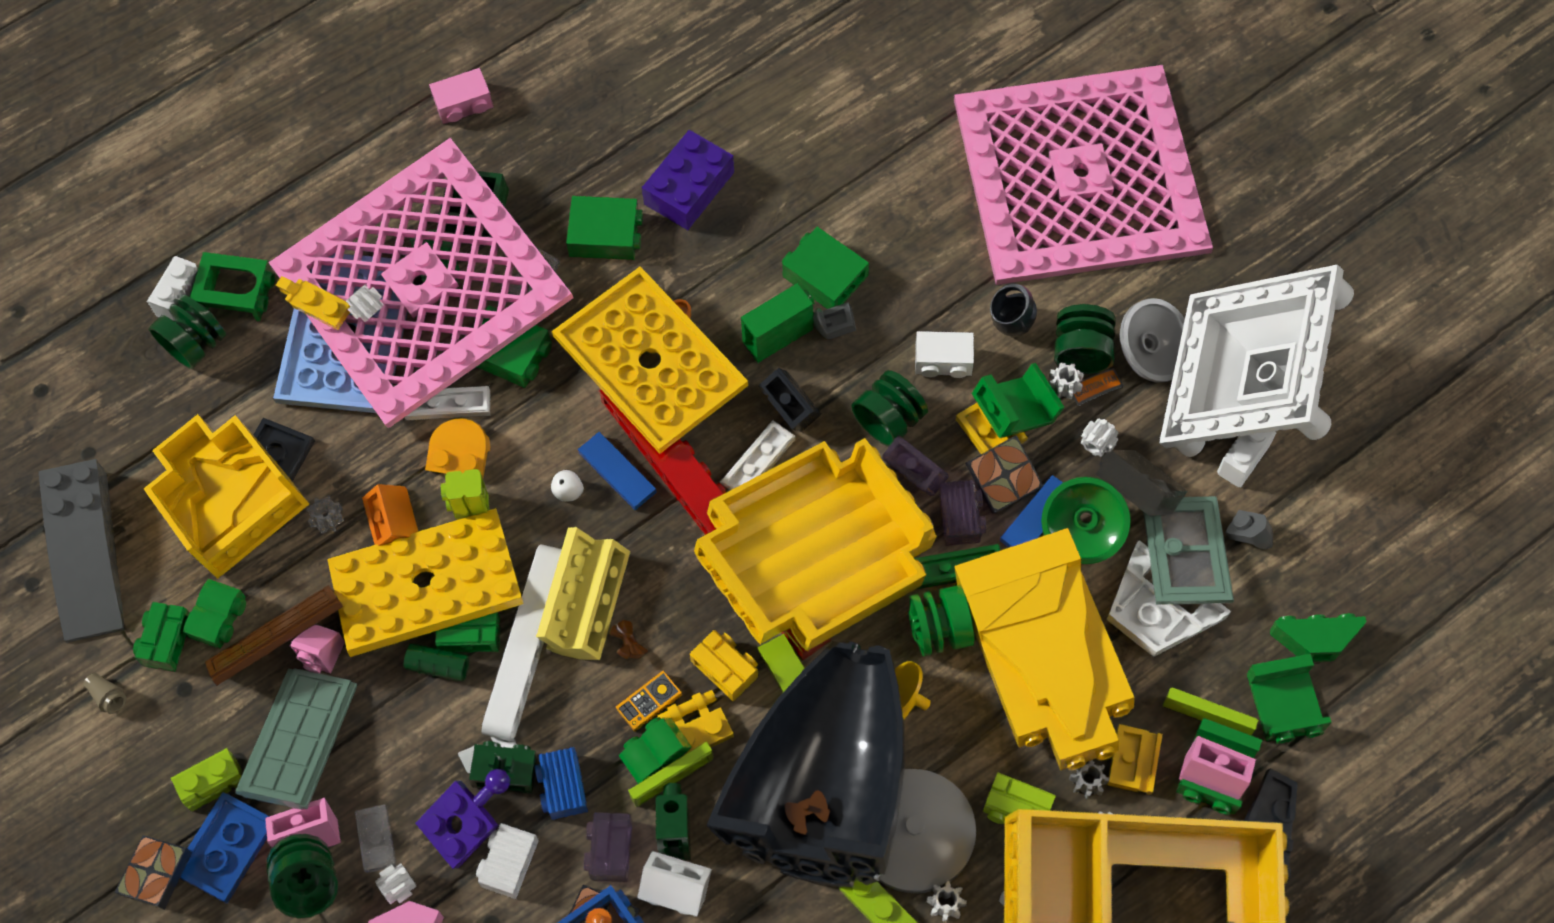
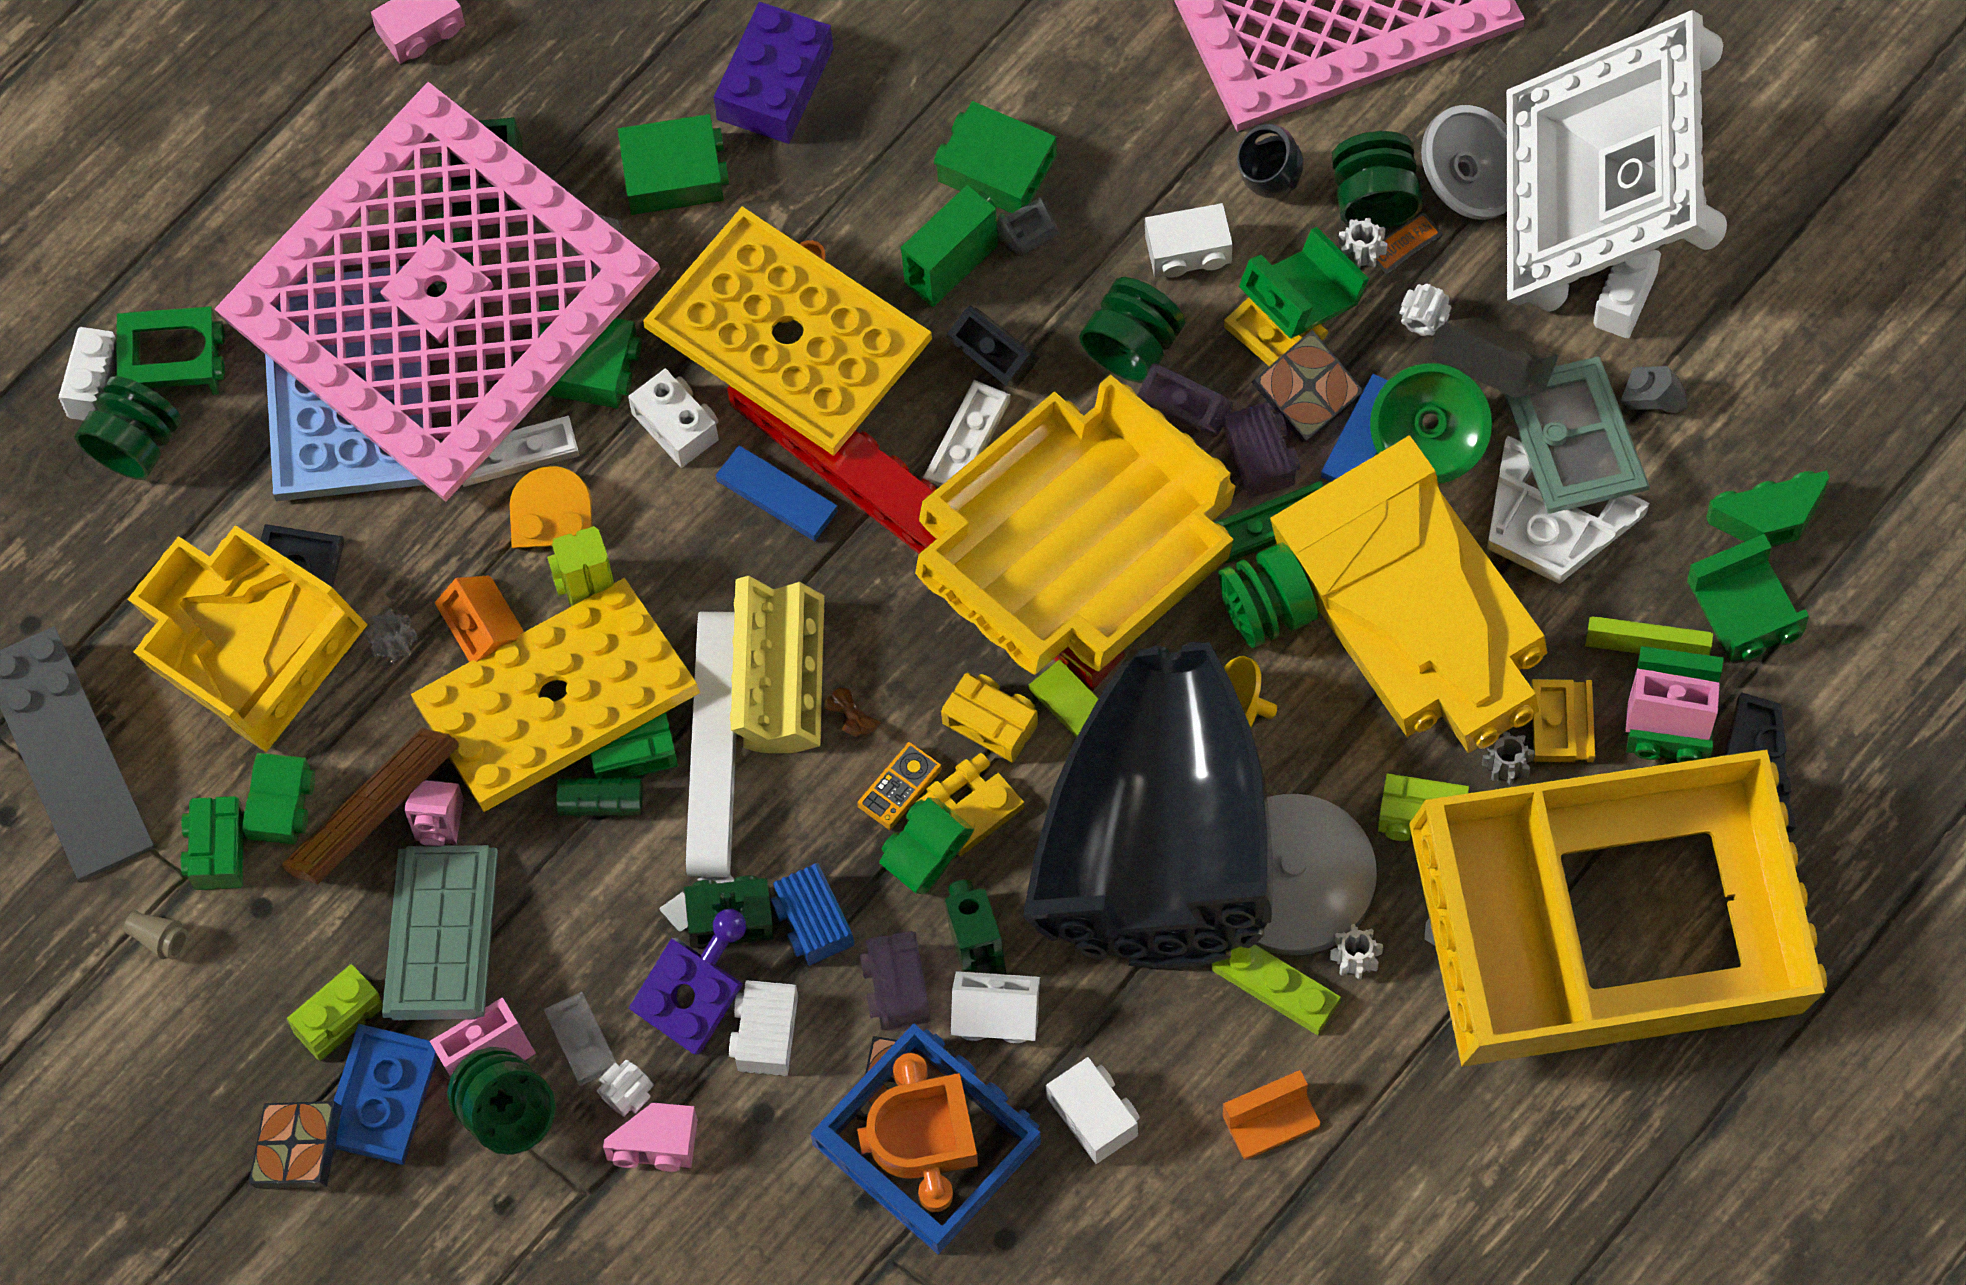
camera: 10 degrees left, 0 degrees up
yellow hinge [276,276,350,330] -> none
white gear [346,285,384,322] -> none
white piece [551,470,584,501] -> none
lime tile [628,742,713,806] -> none
reddish brown piece [785,790,830,835] -> none
none -> white brick [628,368,719,468]

